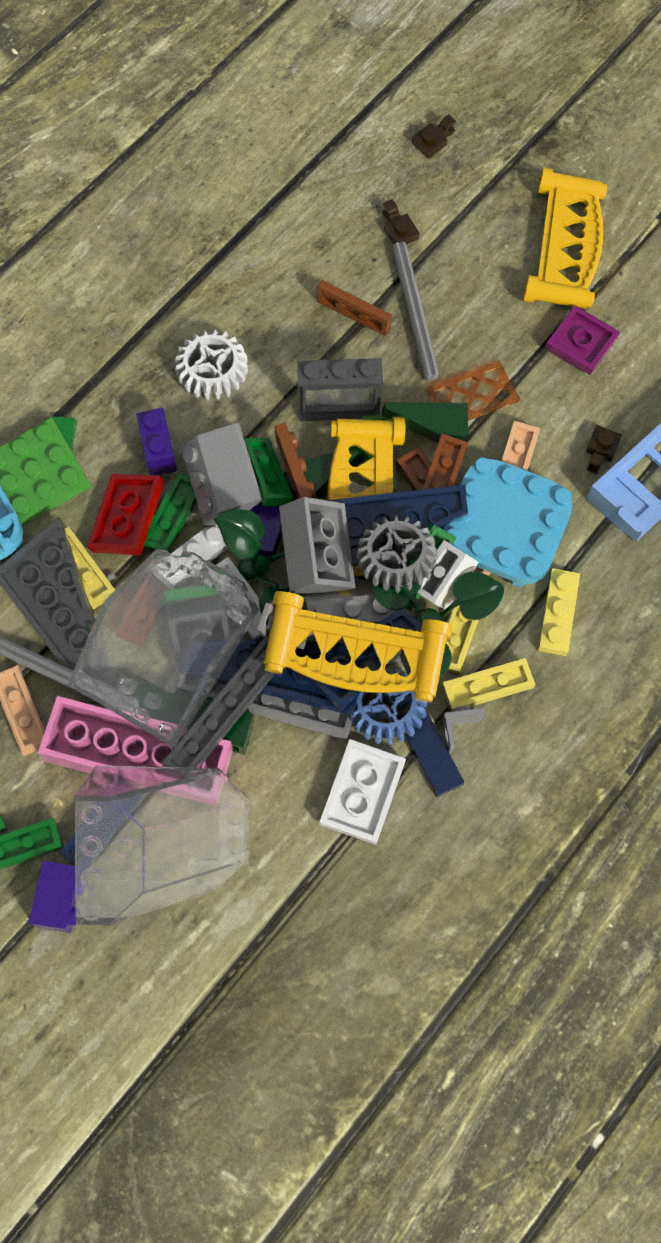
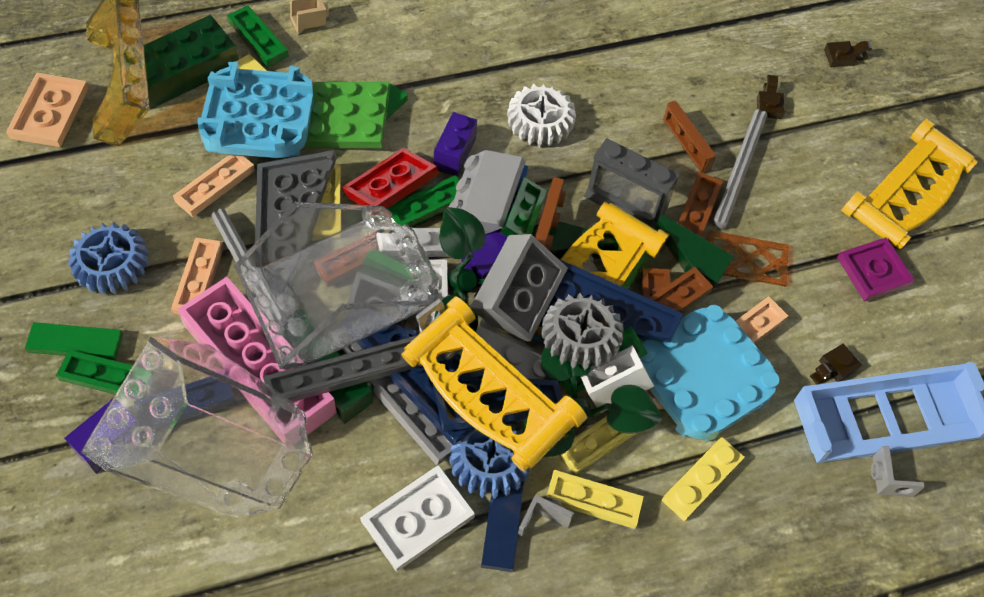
camera: 30 degrees right, 10 degrees down
none -> dark orange plate [678,172,723,237]

